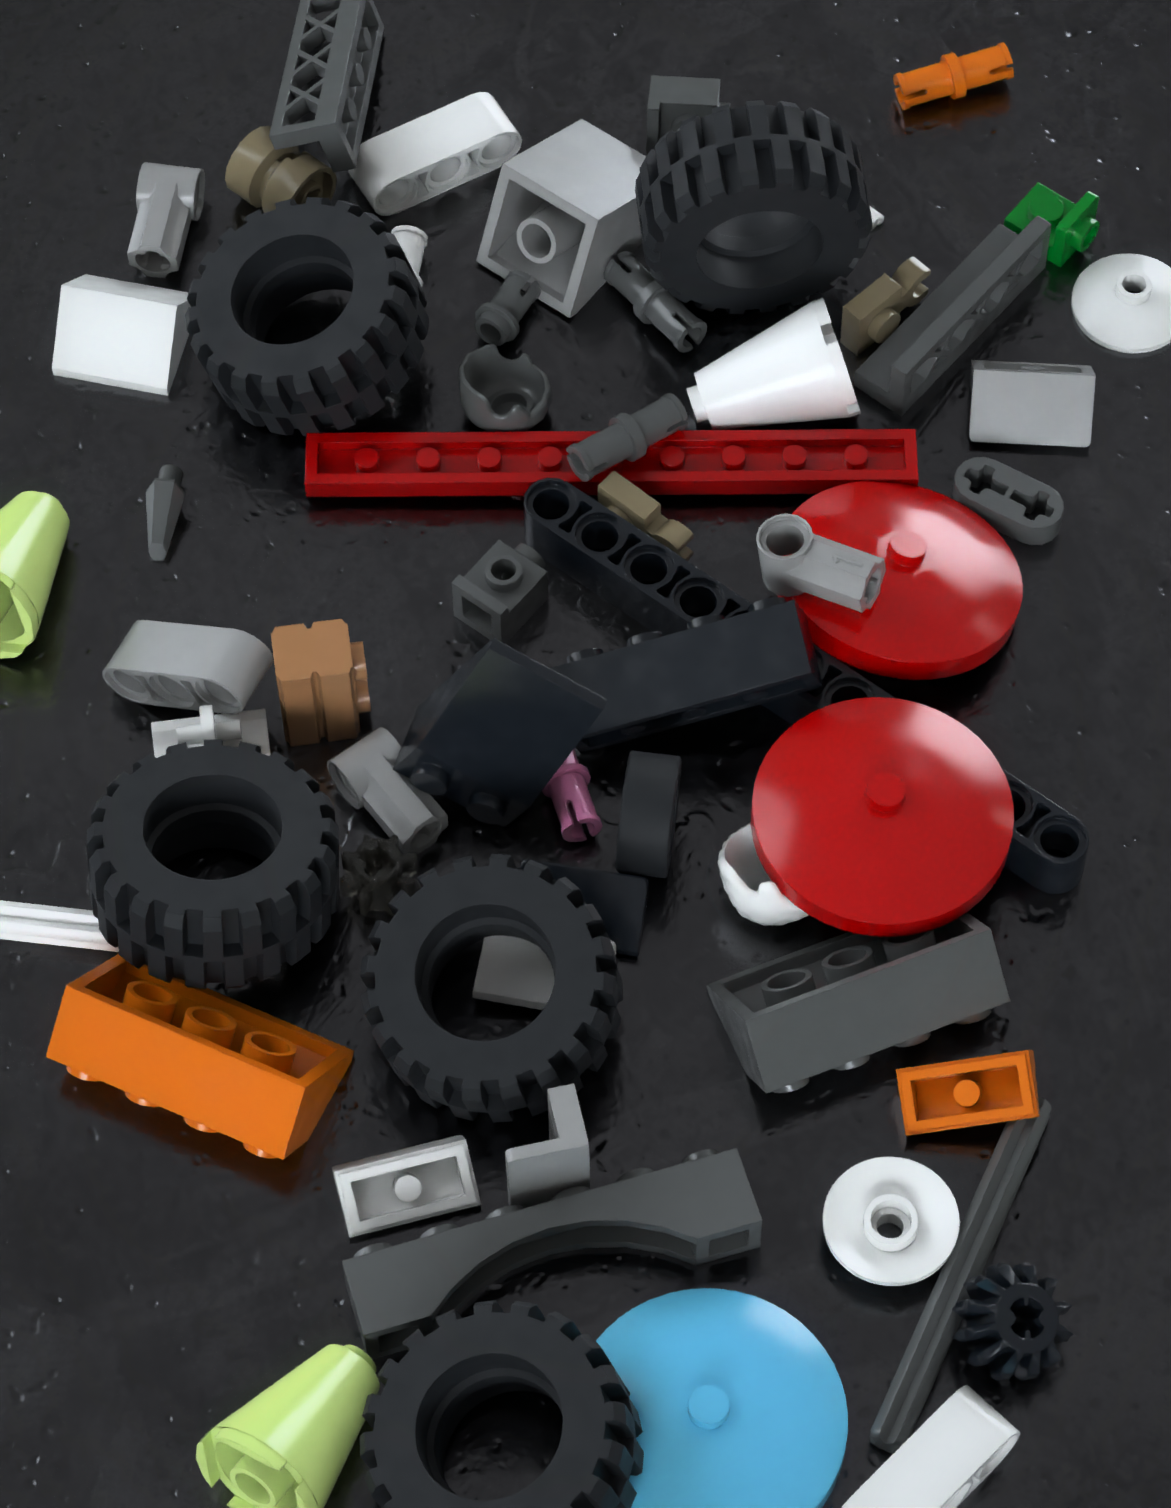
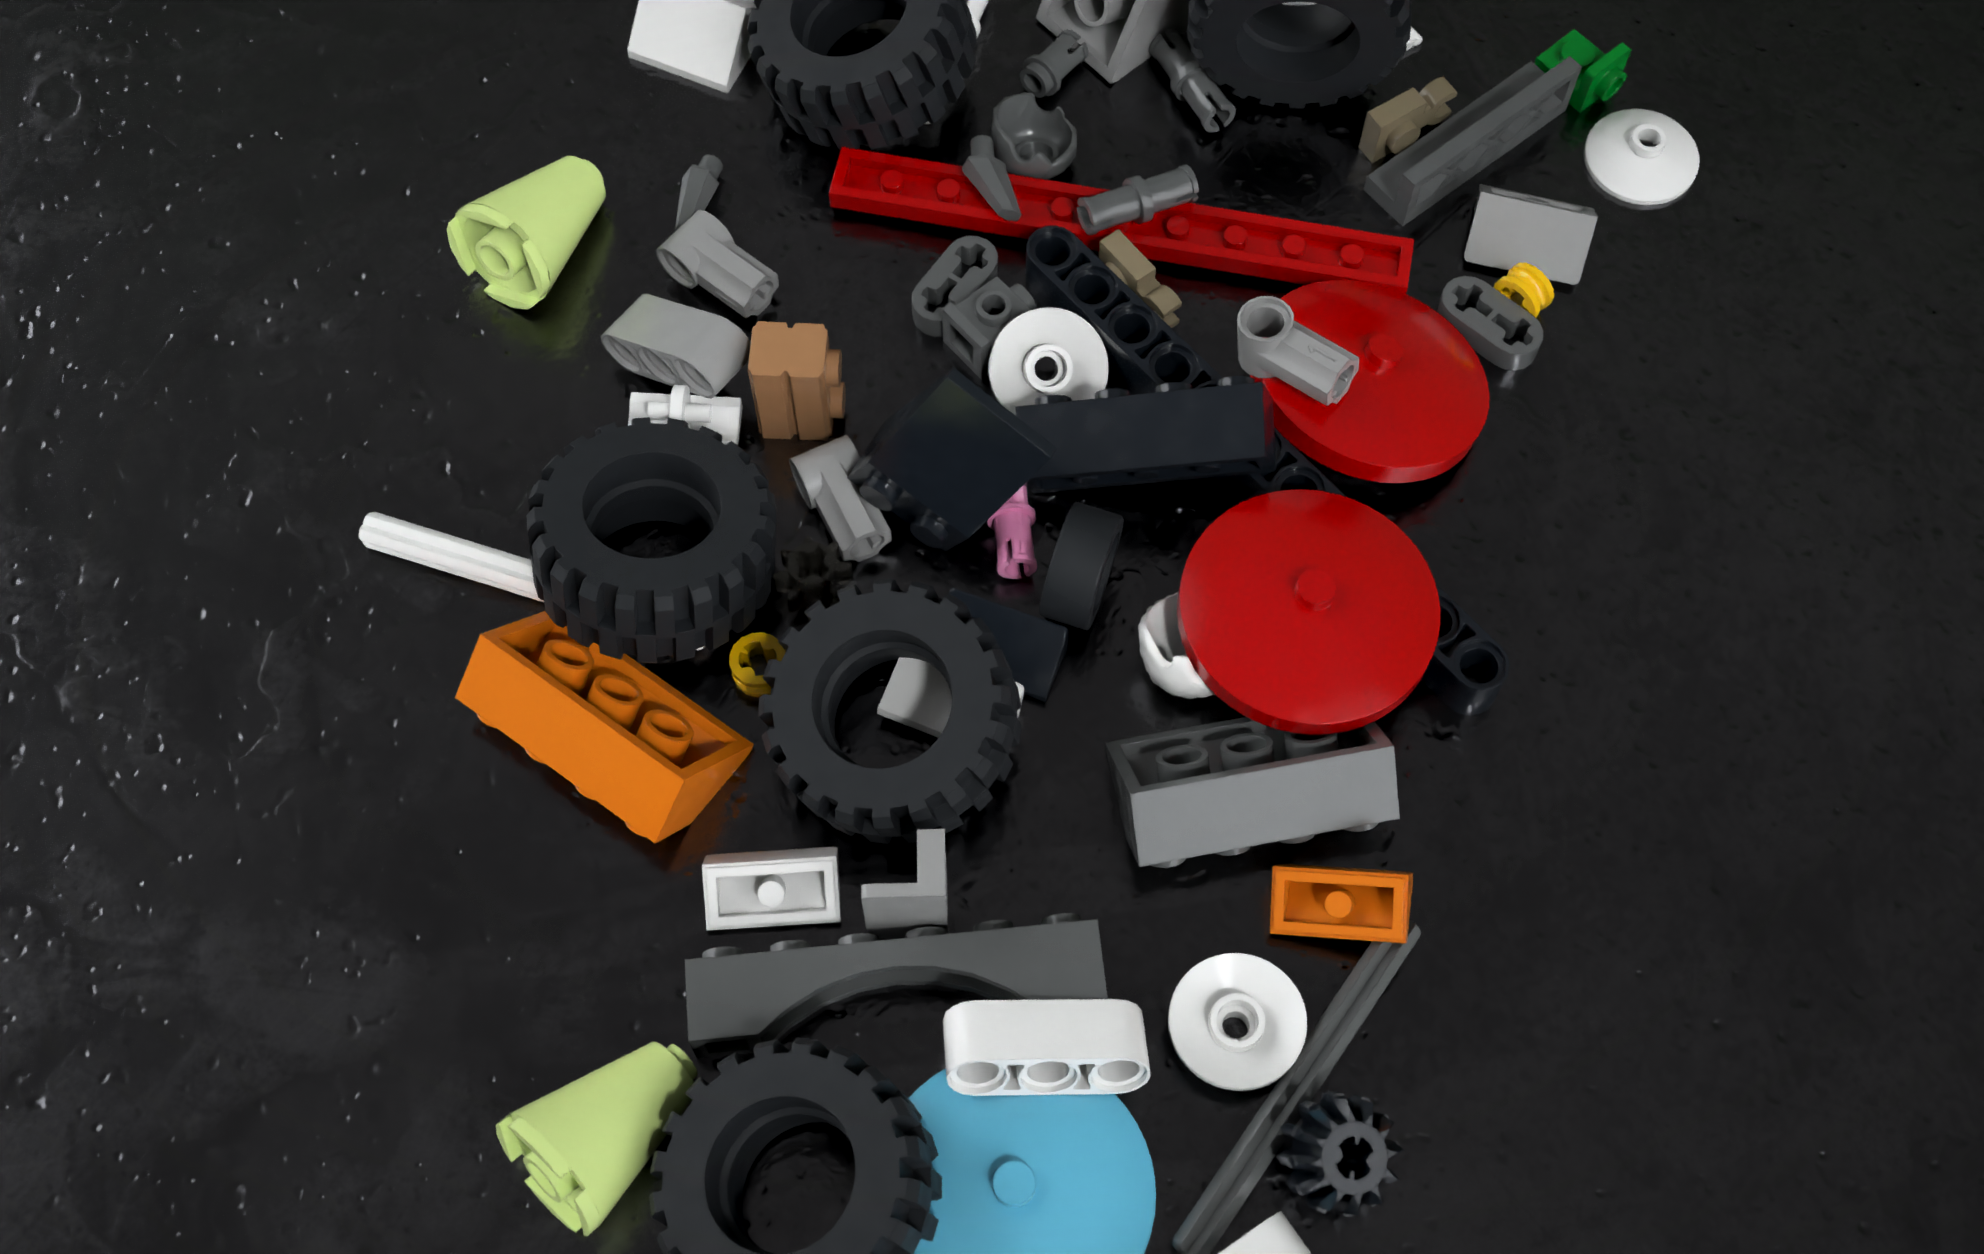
camera: 10 degrees right, 5 degrees up
white cone [686,298,861,430] -> none
none -> light grey piece [656,210,779,318]
none -> yellow bush [729,632,786,697]
none -> dark grey beam [912,236,998,337]
none -> white beam [943,999,1151,1096]
none -> dark grey bar [962,135,1022,221]
none -> white dish [989,307,1109,416]
none -> yellow bush [1493,263,1554,318]

